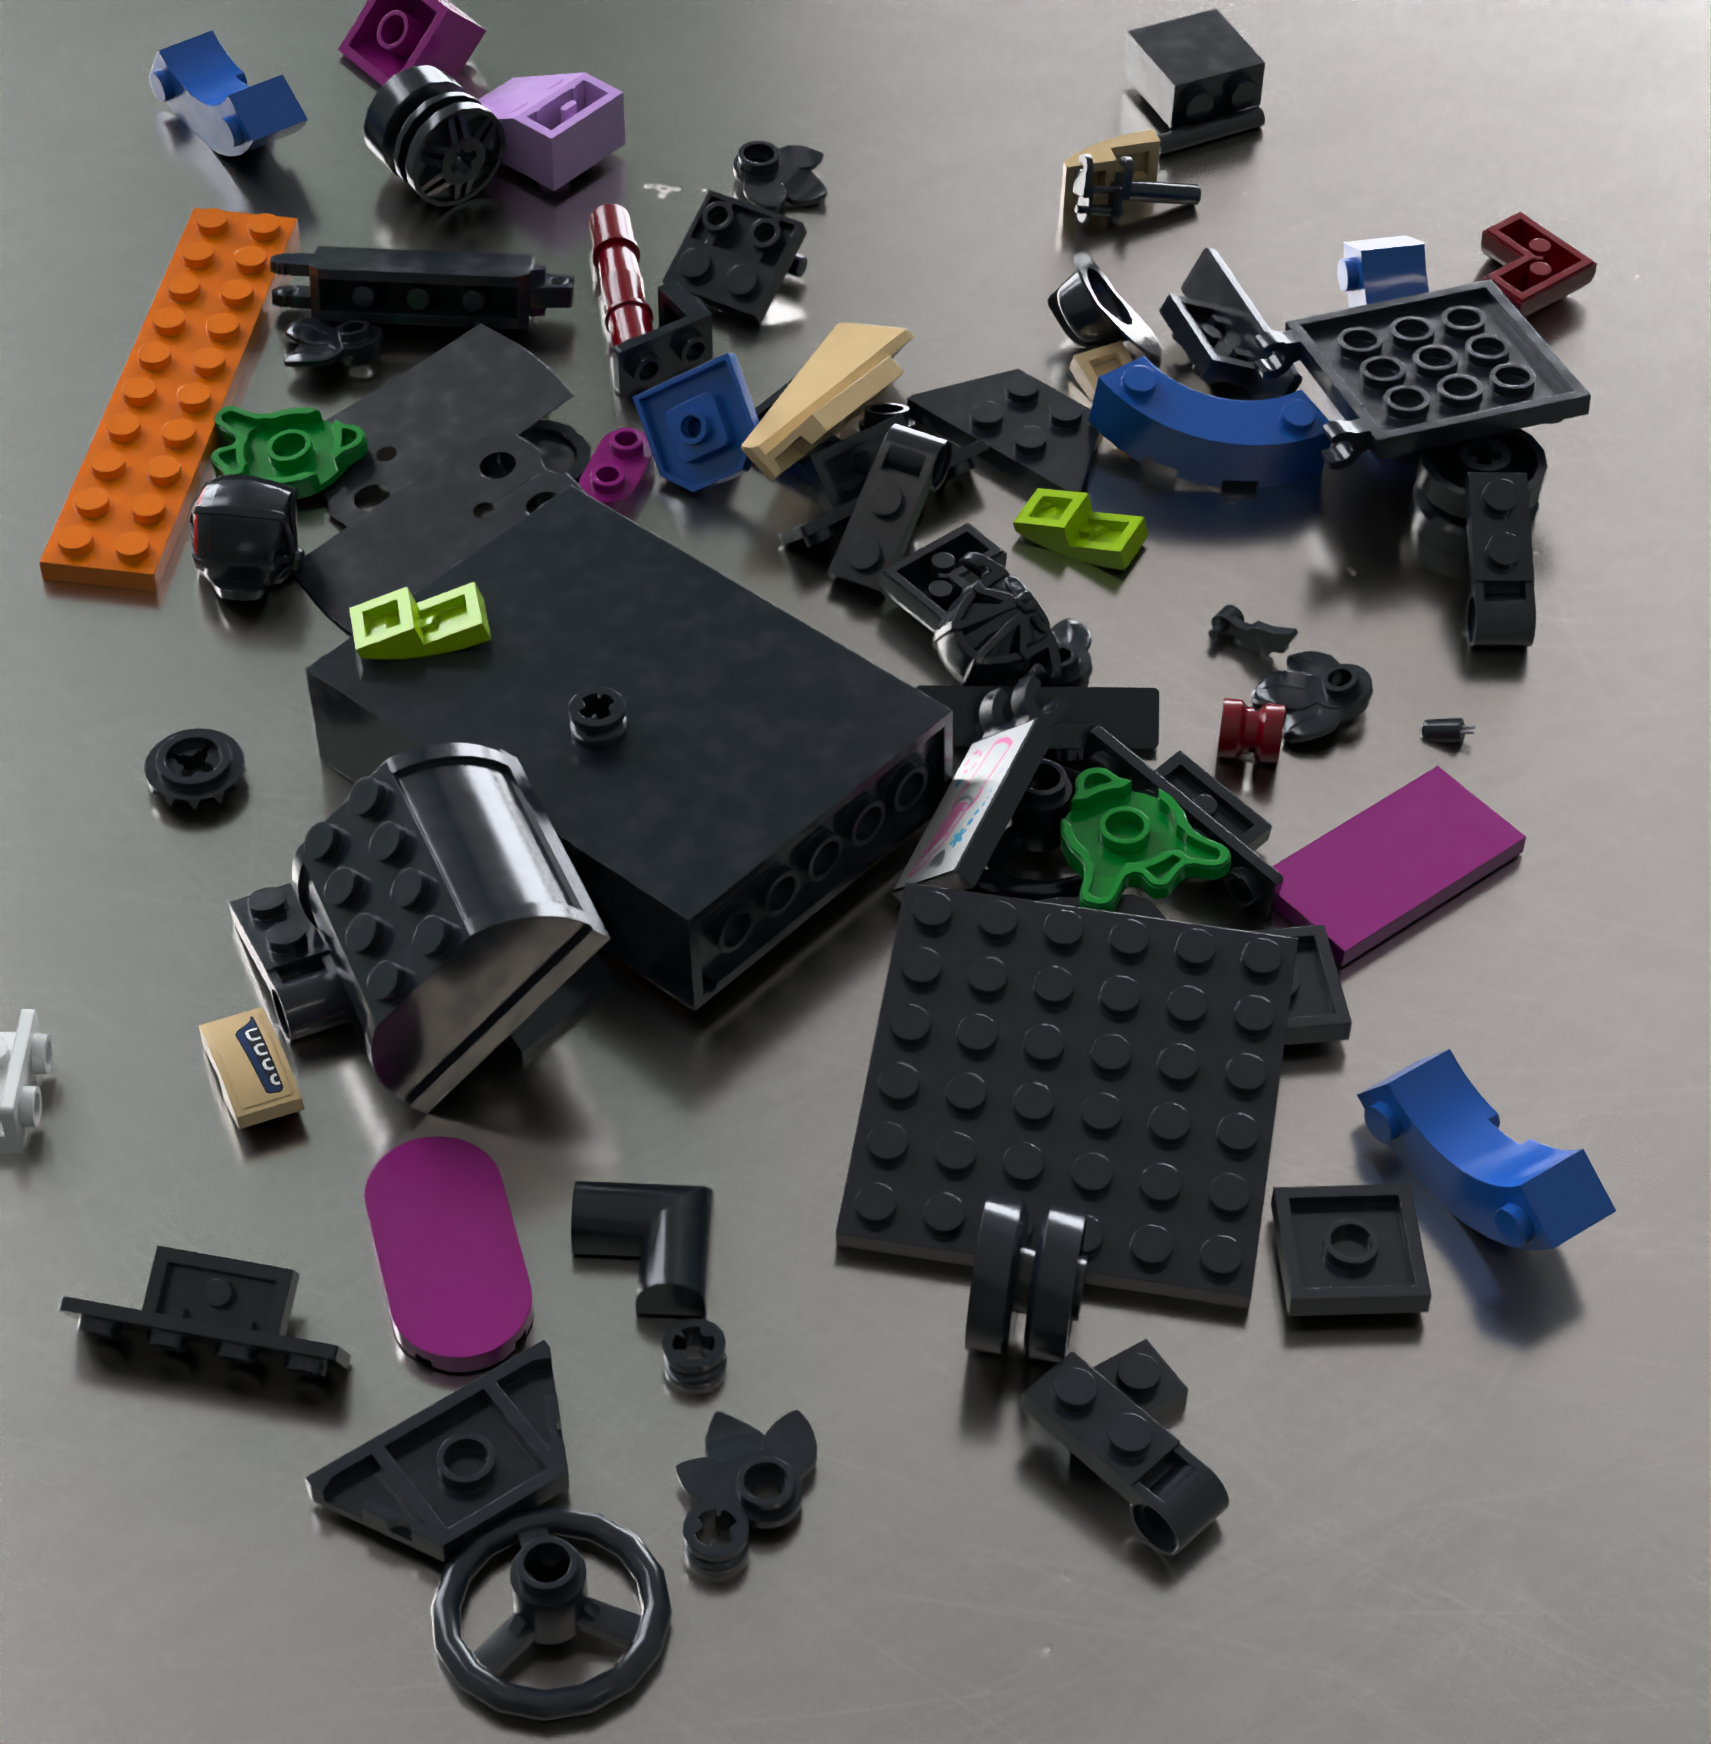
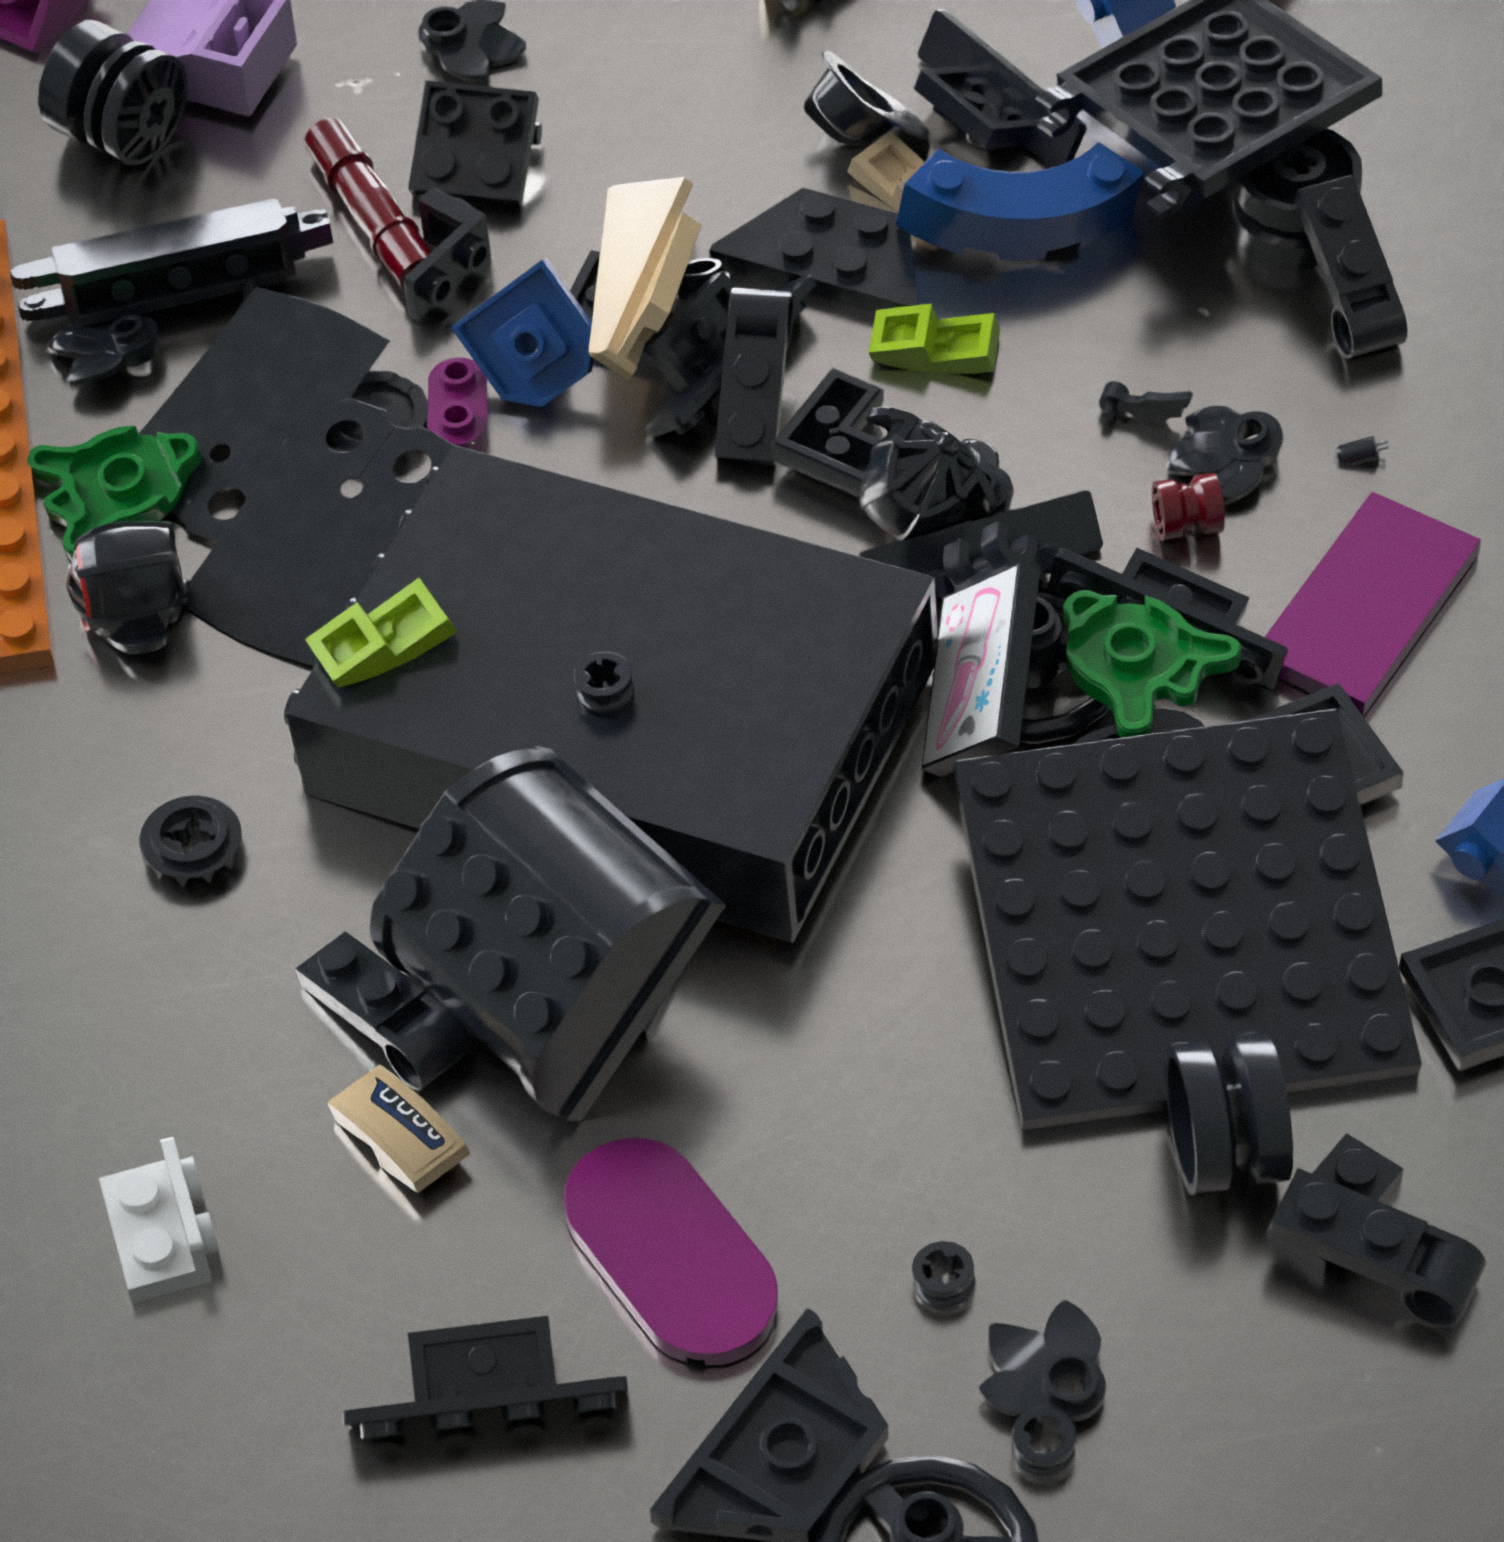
camera: 15 degrees left, 5 degrees up
black brick [571,1181,715,1316] -> none

